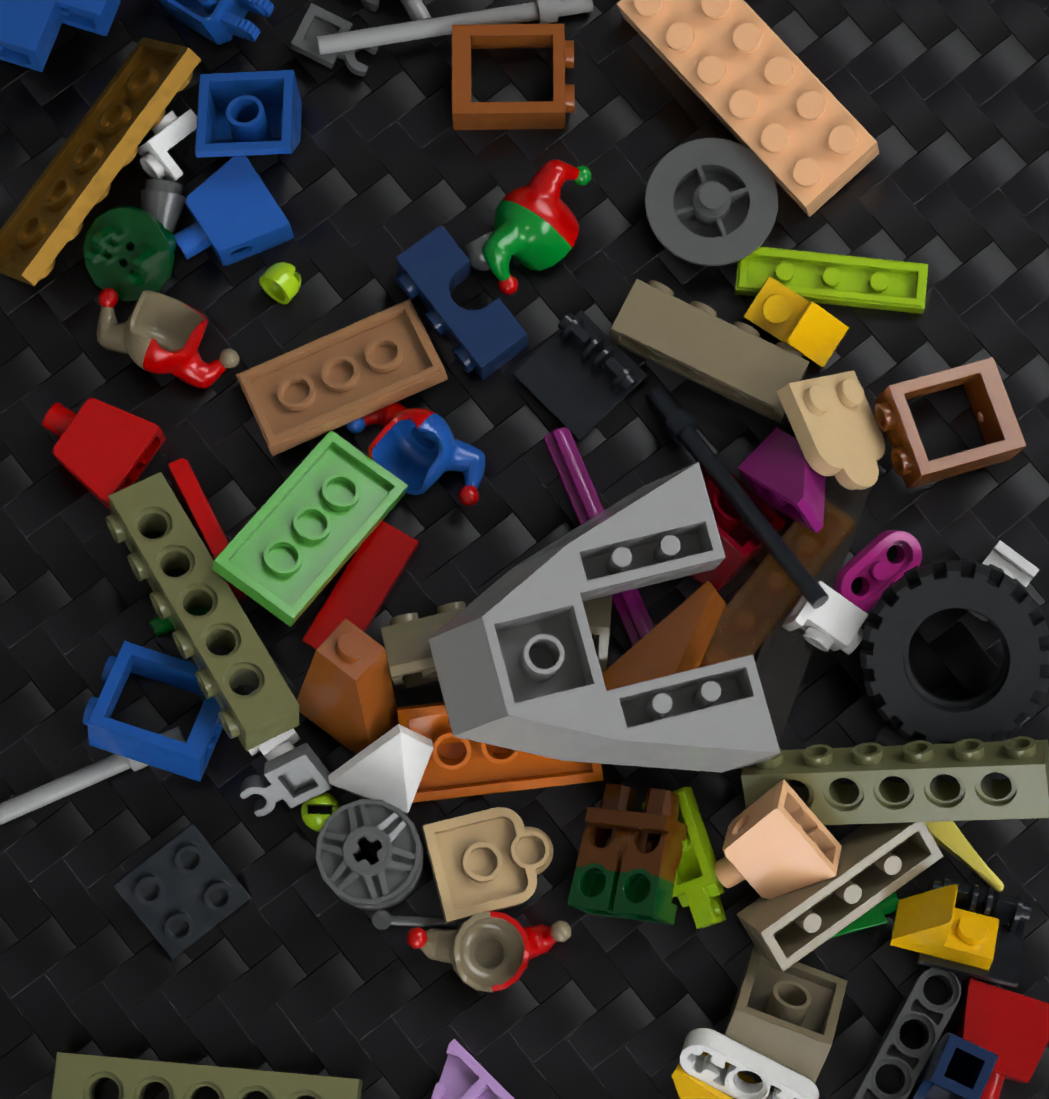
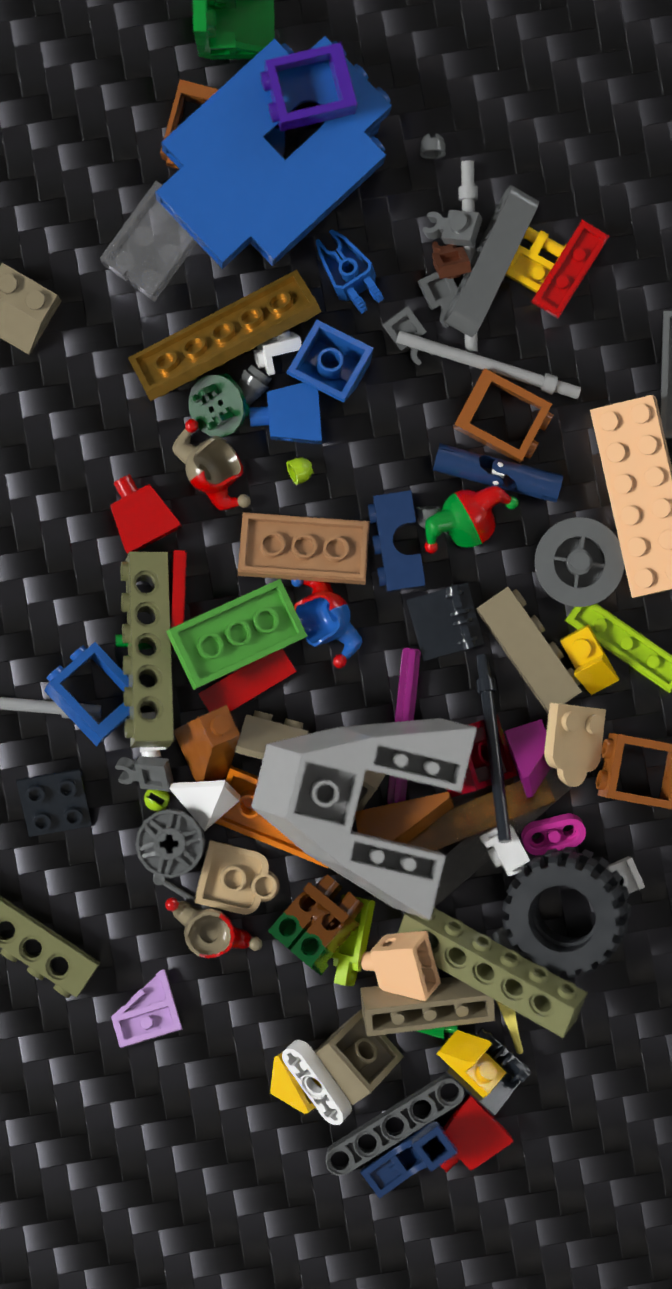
camera: 30 degrees right, 10 degrees up
none -> dark blue piece [433,443,563,503]

